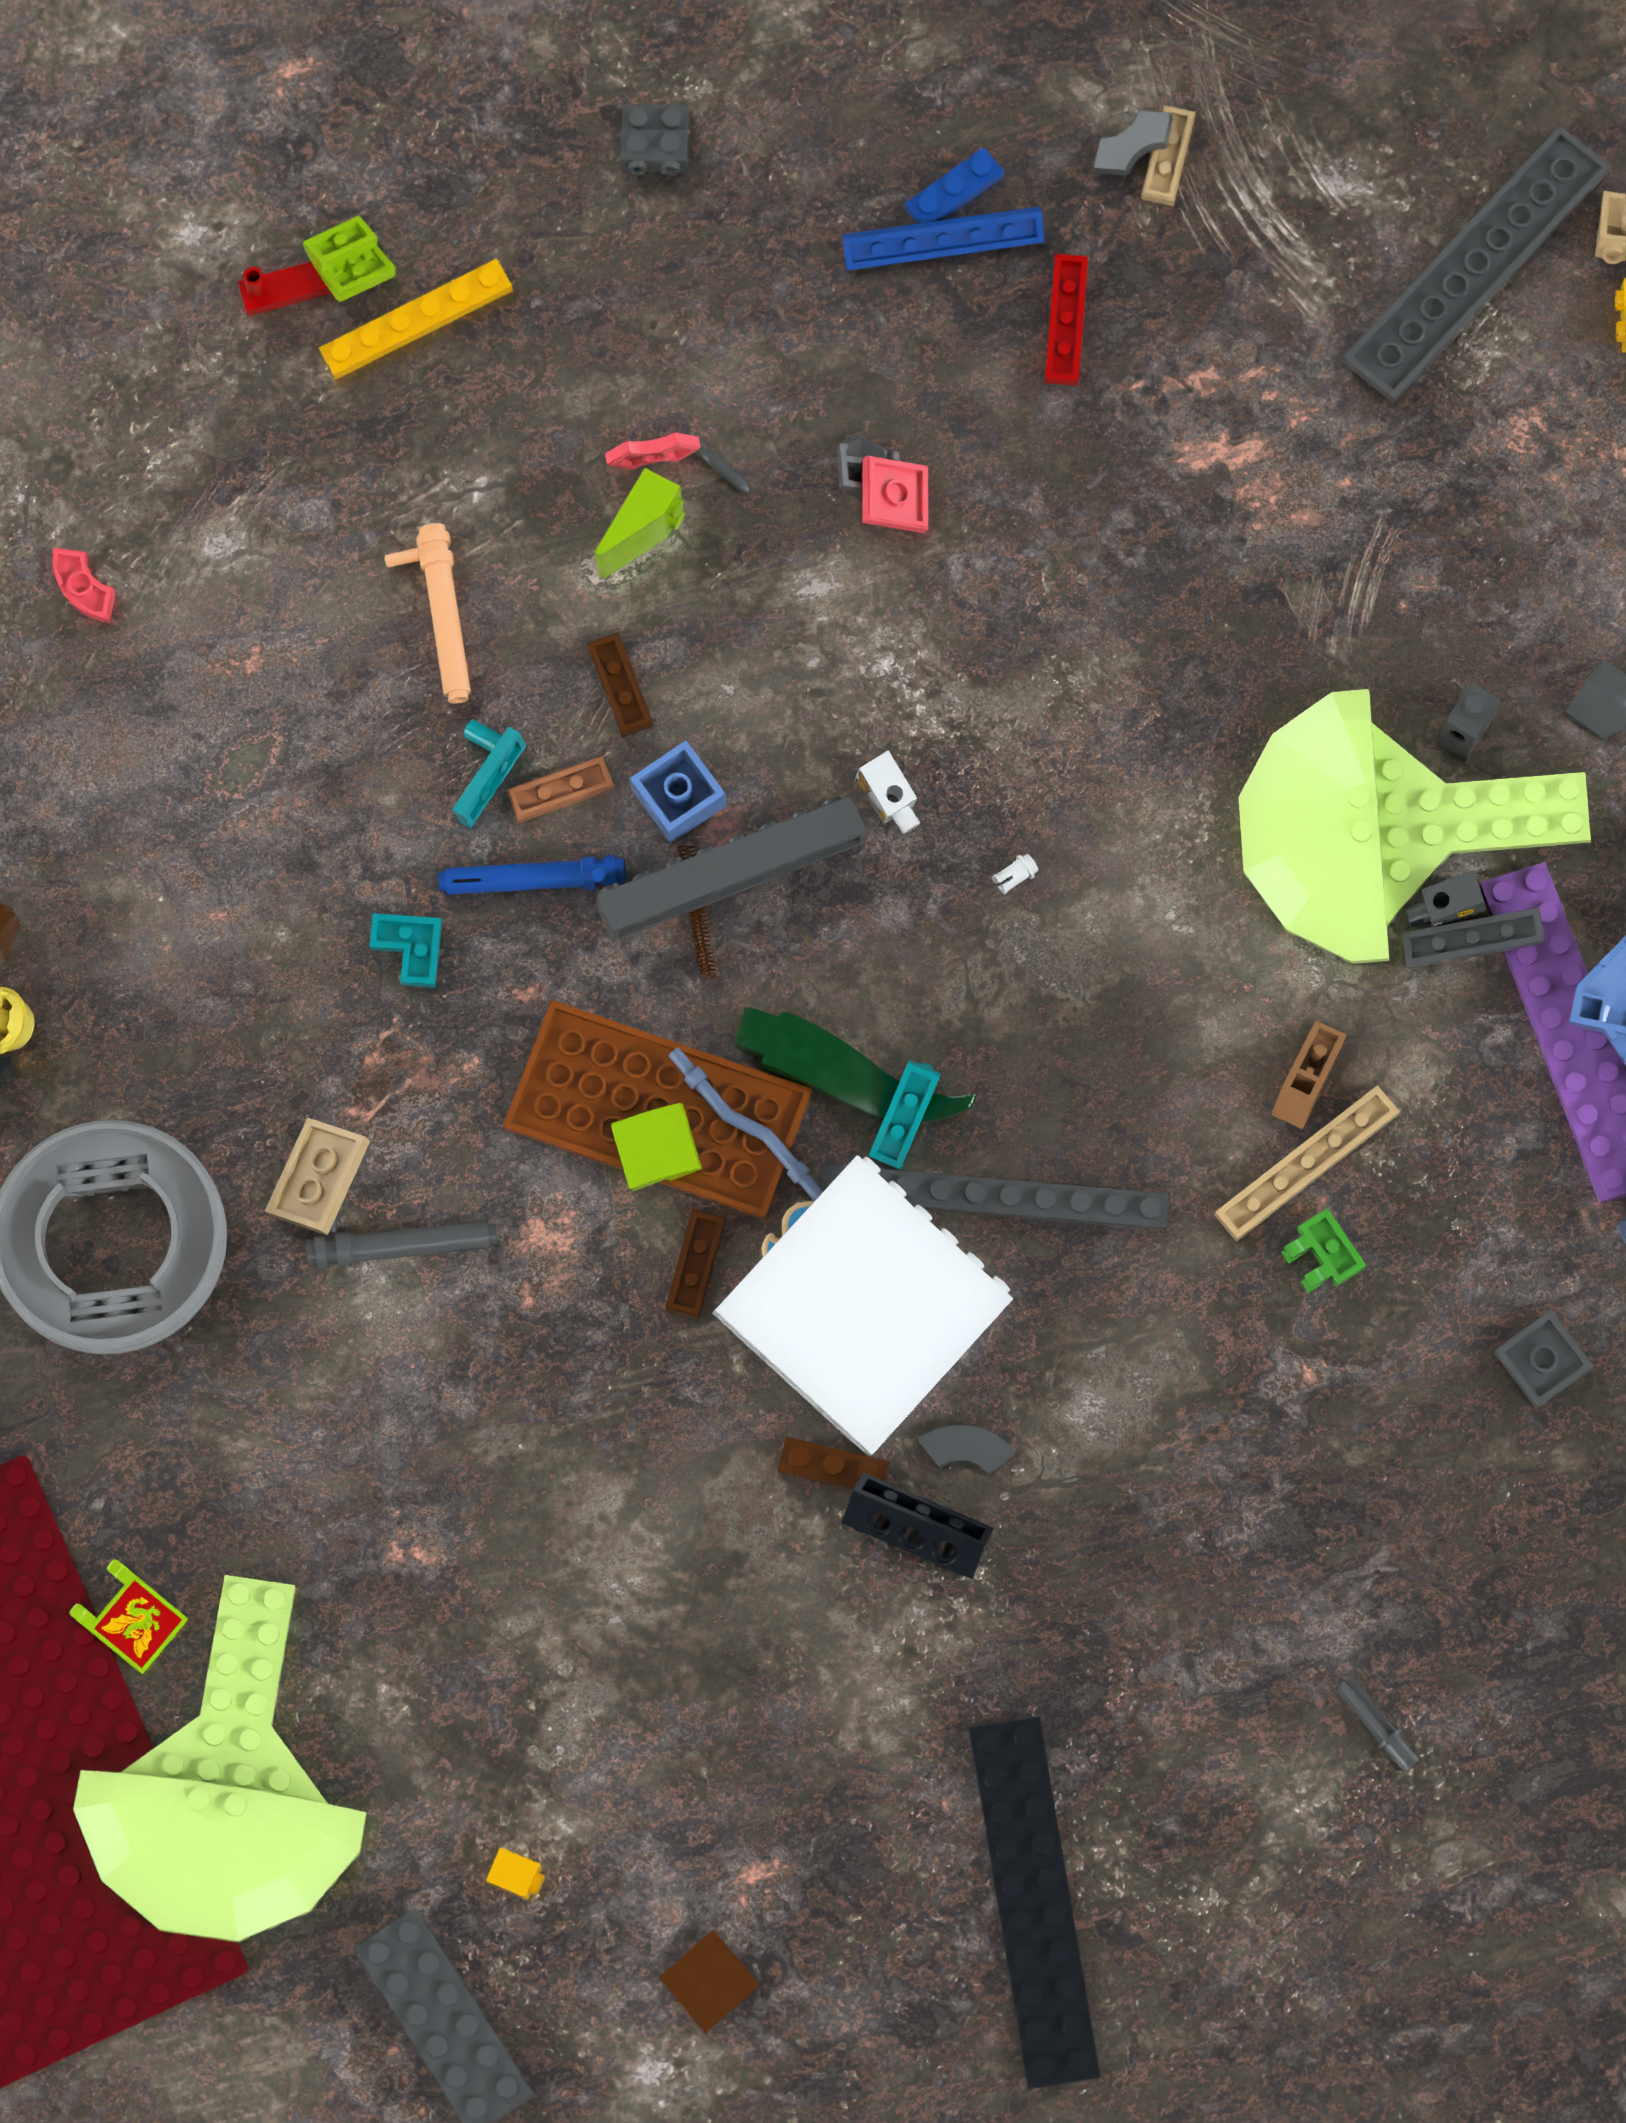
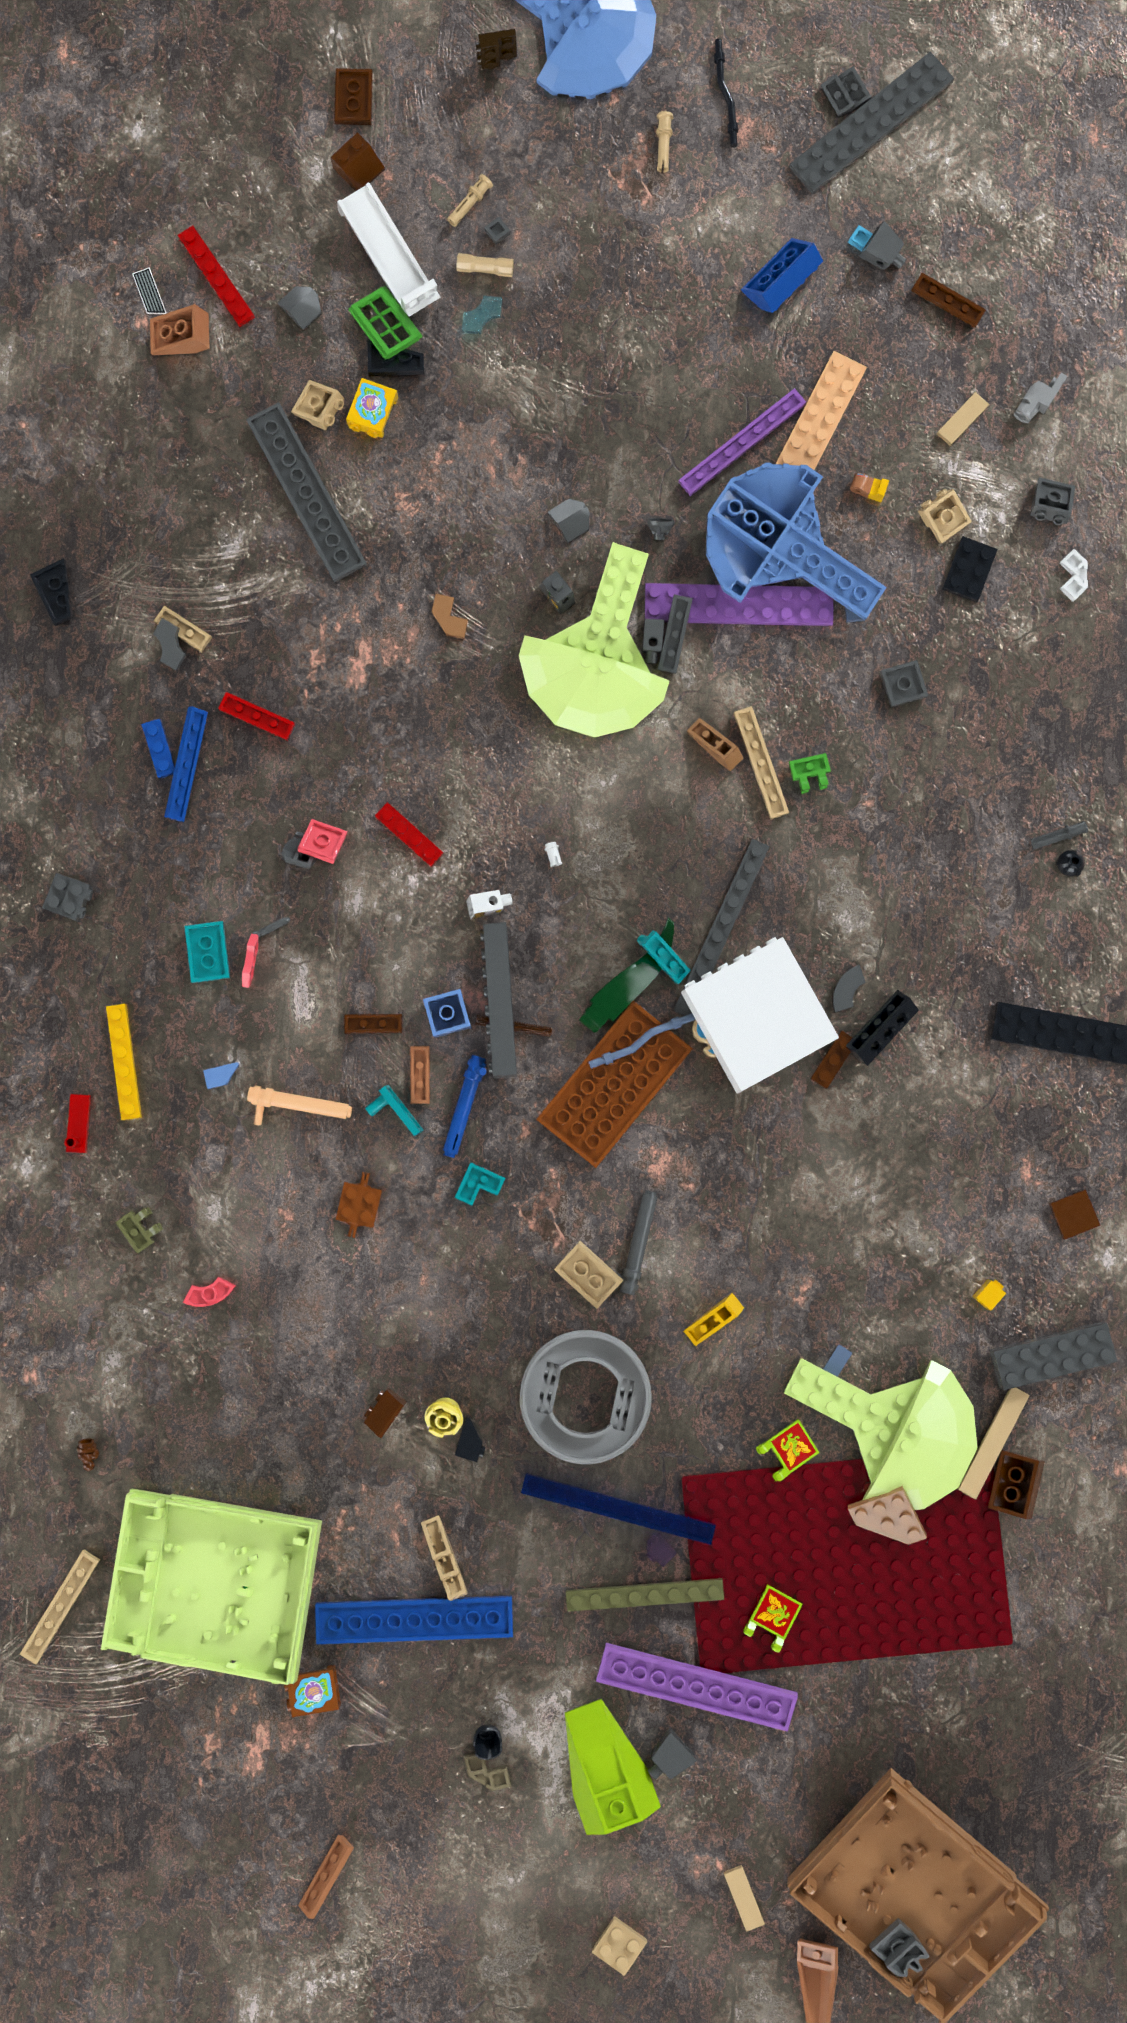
camera: 75 degrees left, 10 degrees up
lime slope [303,216,396,302] -> none
lime slope [594,468,685,579] -> none
lime slope [611,1103,702,1191] -> none
reddish brown tile [665,1209,726,1320] -> none
none -> olive plate [115,1207,164,1254]
none -> teal plate [184,921,230,983]
none -> medium blue tile [203,1062,239,1089]
none -> dark orange plate [335,1172,382,1238]
none -> red plate [375,802,444,867]
none -> medium nougat tile [432,594,469,639]
none -> yellow slope [683,1293,744,1346]
none -> sand blue sticker [823,1345,852,1377]
none -> plate [848,1486,927,1545]
none -> tan tile [957,1387,1030,1499]
none -> reddish brown slope [988,1450,1045,1520]
none -> black piece [1056,849,1085,877]

